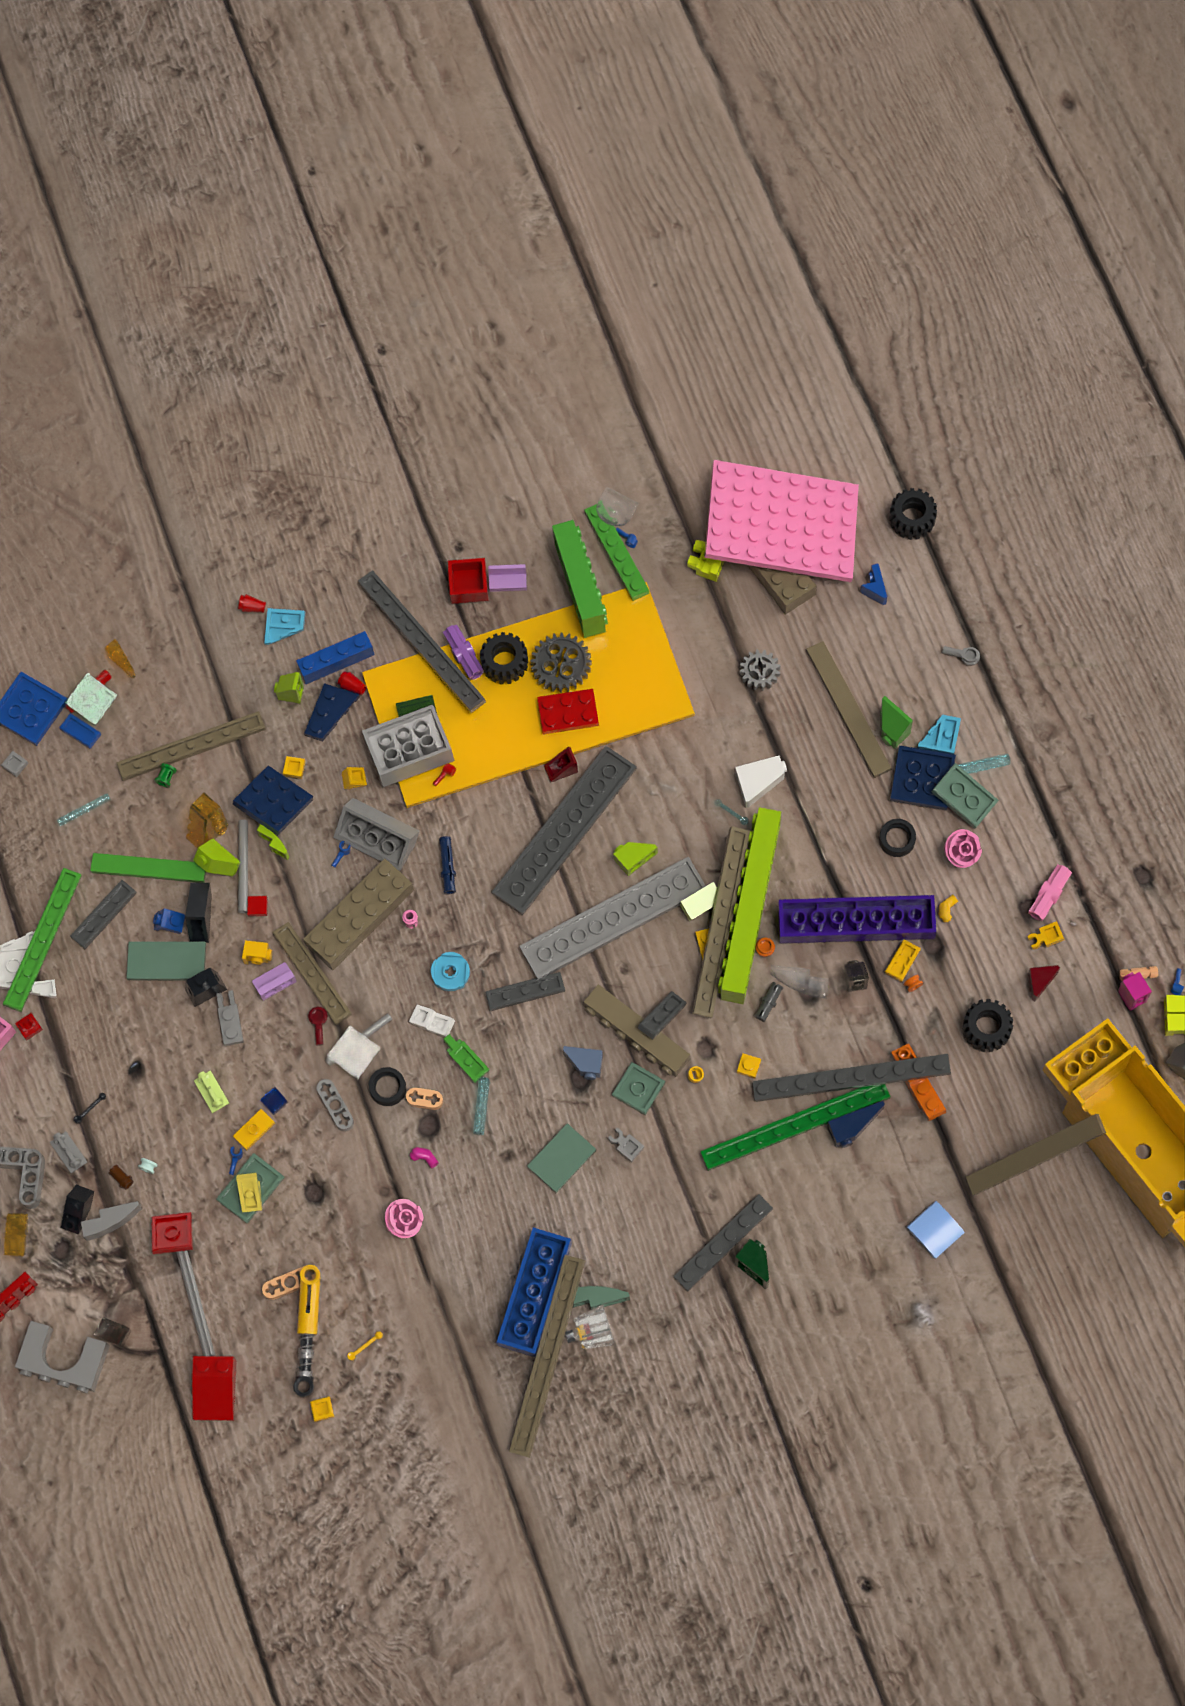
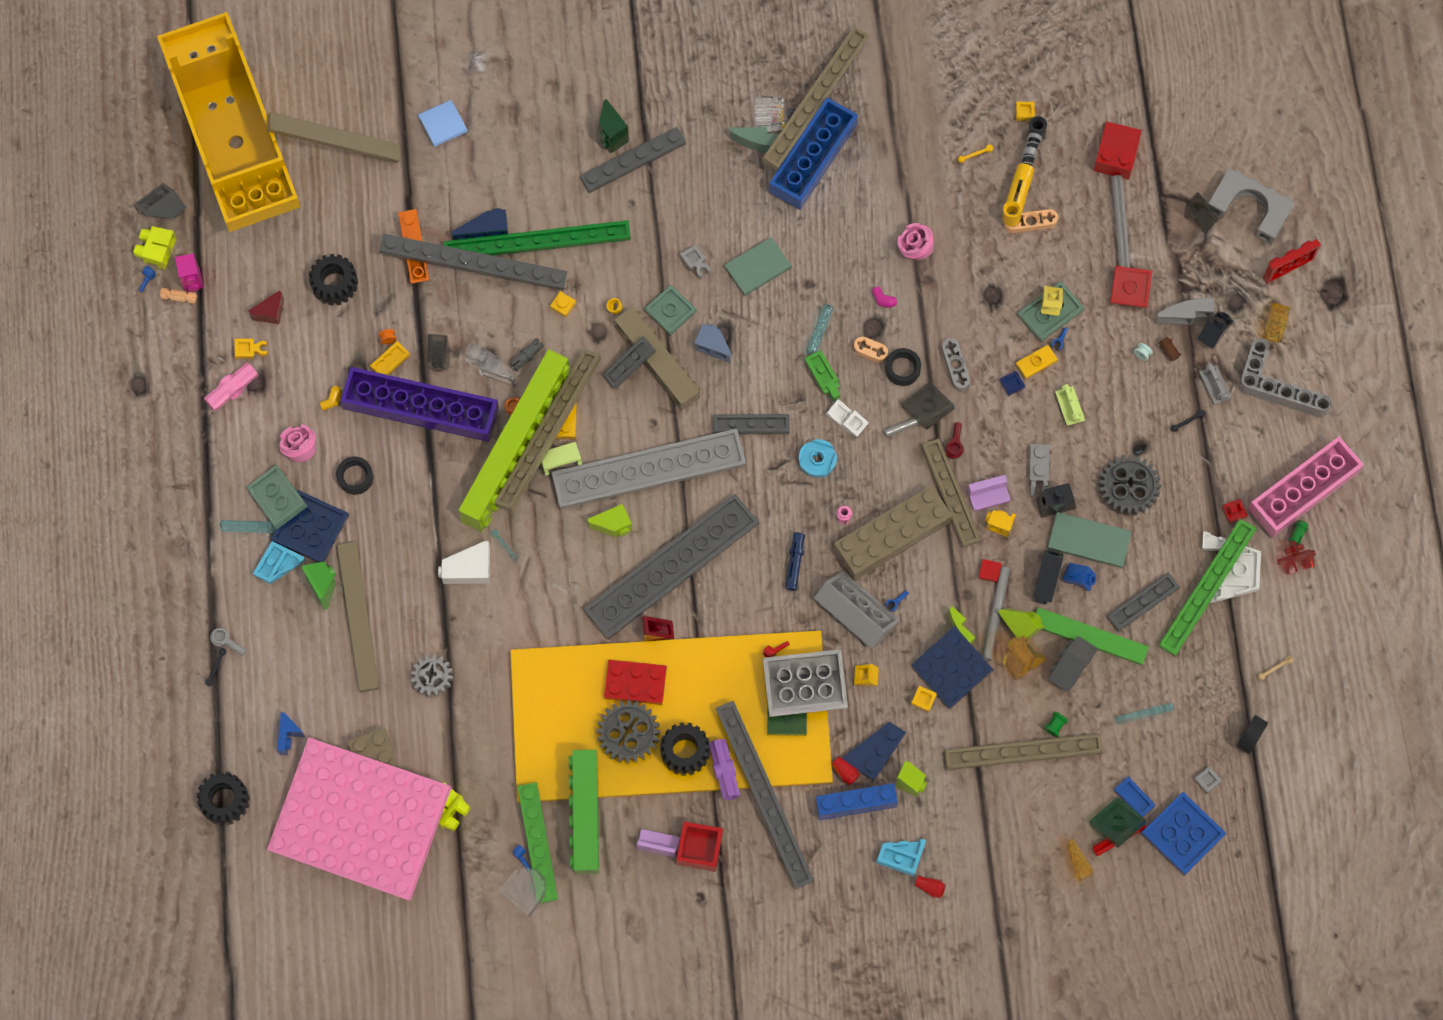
camera: 170 degrees left, 0 degrees up
none -> black hinge [205,648,226,687]
none -> dark grey brick [1049,636,1098,692]
none -> dark grey gear [1098,454,1161,516]

